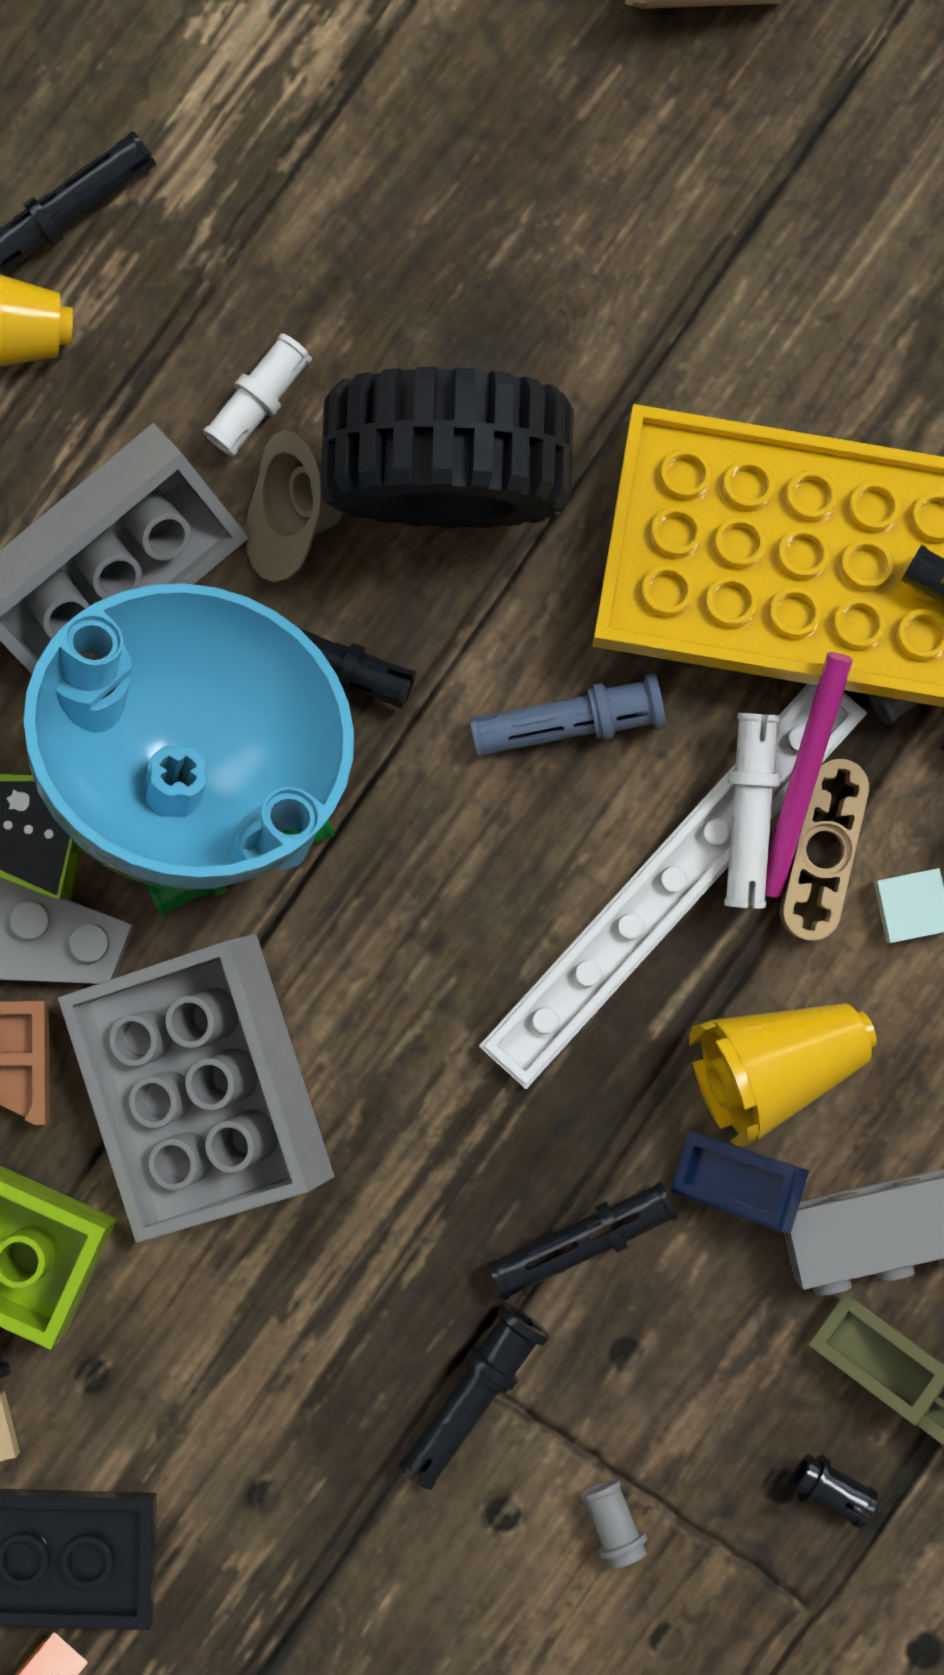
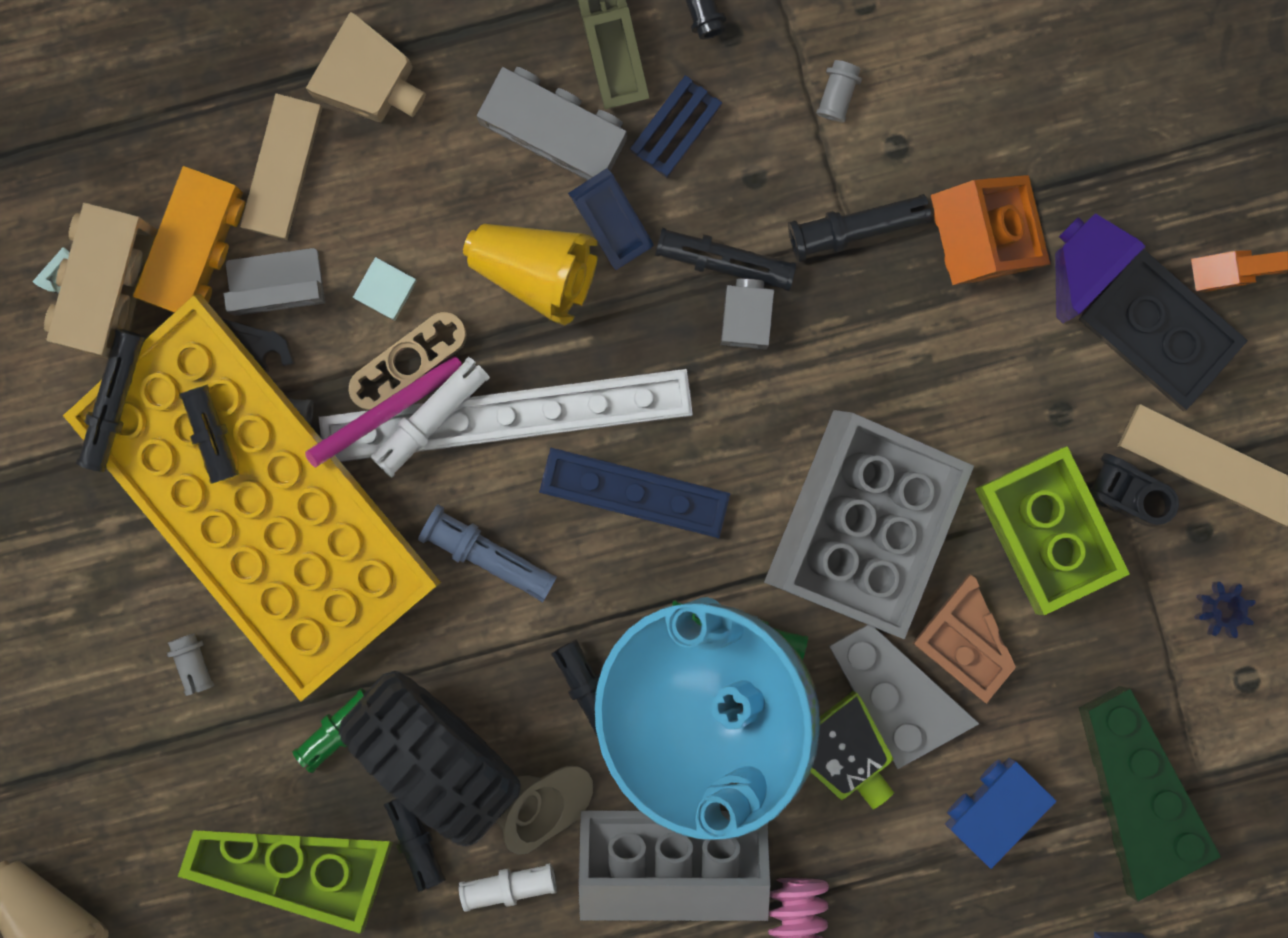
camera: 140 degrees left, 0 degrees up
none -> light grey pin [167,633,214,696]
none -> lime wedge [178,830,393,934]
none -> green pin [292,688,367,773]
none -> black pin [384,798,446,892]
none -> dark blue tile [539,448,731,538]
none -> dark blue tile [630,75,722,178]
none -> light grey brick [721,279,774,350]
none -> orange slope [931,175,1050,285]
none -> dark purple slope [1055,213,1145,324]

